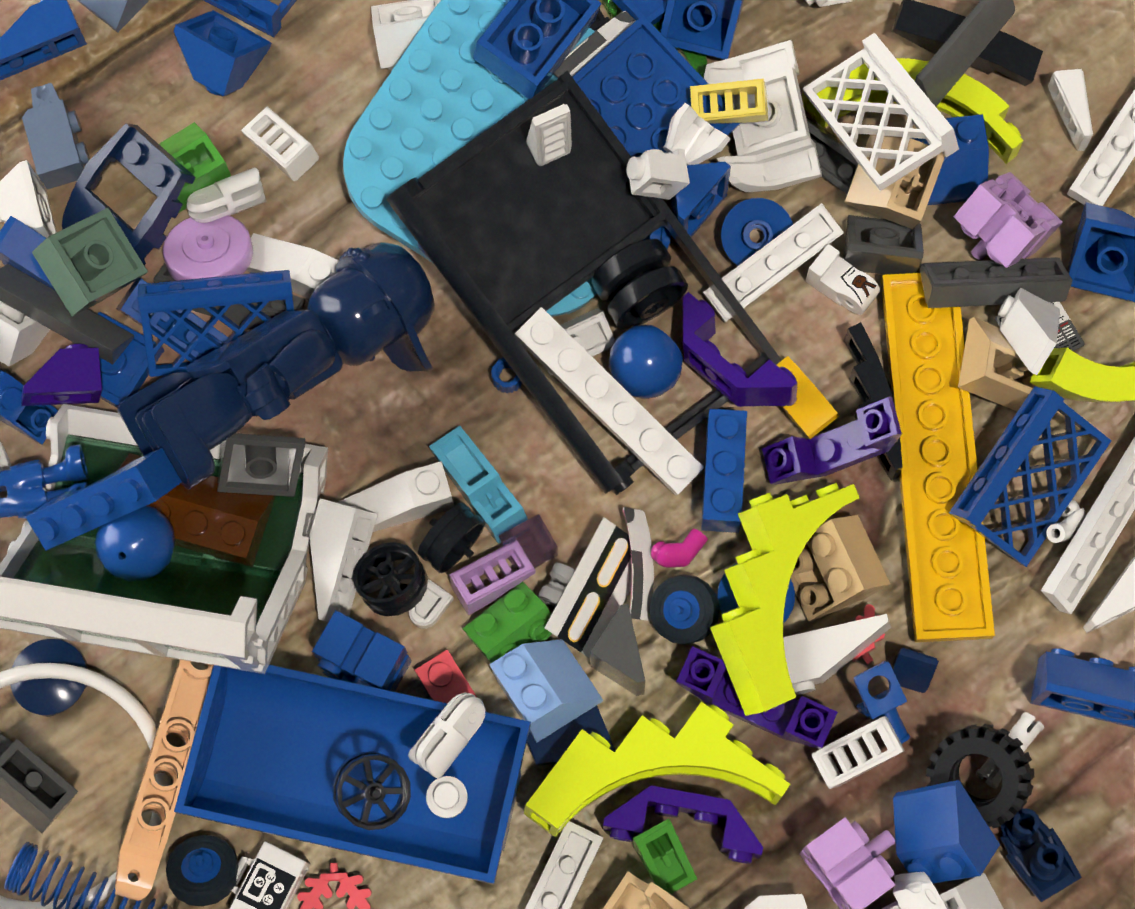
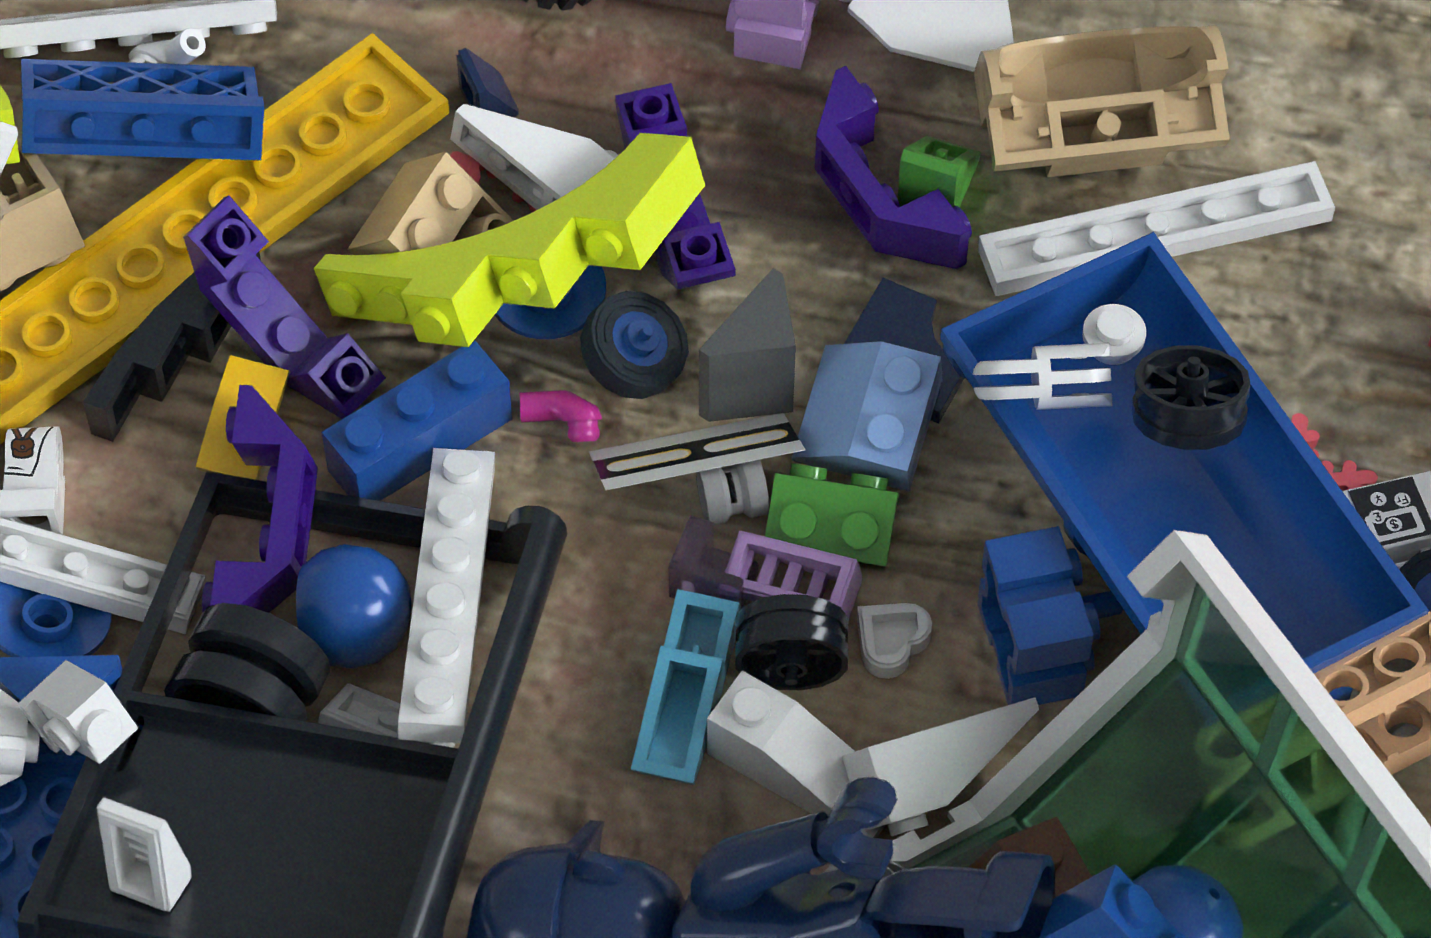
camera: 135 degrees left, 15 degrees down
black wheel [353,542,428,616] -> none
coral plate [415,649,486,712] -> none
blue axle [491,357,523,393] -> none
neon yellow arch [523,701,791,837] -> none
white sticker [623,507,654,621] -> none
white slope [812,716,905,789] -> none
blue bracket [853,661,910,744] -> none

